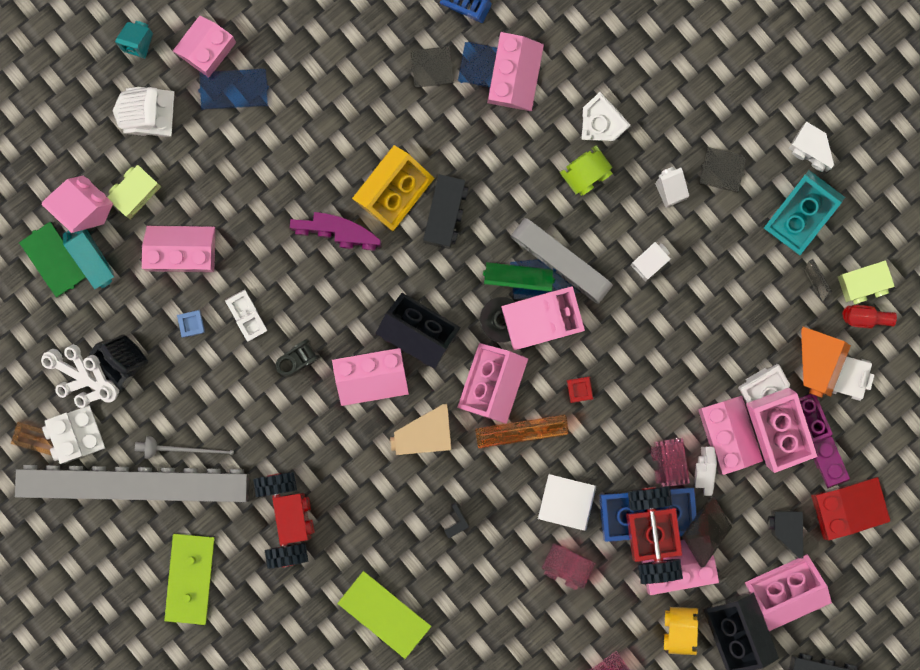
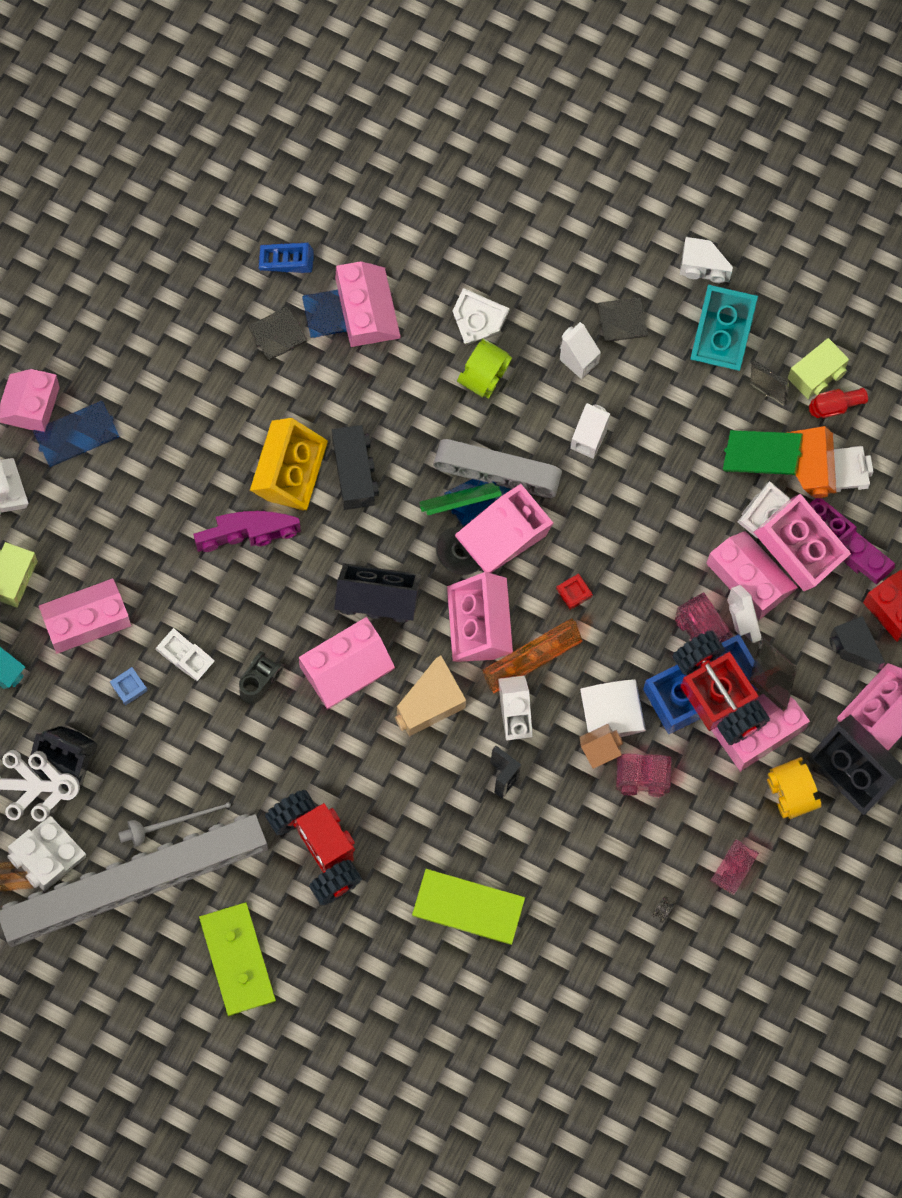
camera: 30 degrees left, 15 degrees down
none -> white slope [498,676,533,740]
none -> medium nougat brick [580,724,623,769]
none -> green piece [723,430,803,475]

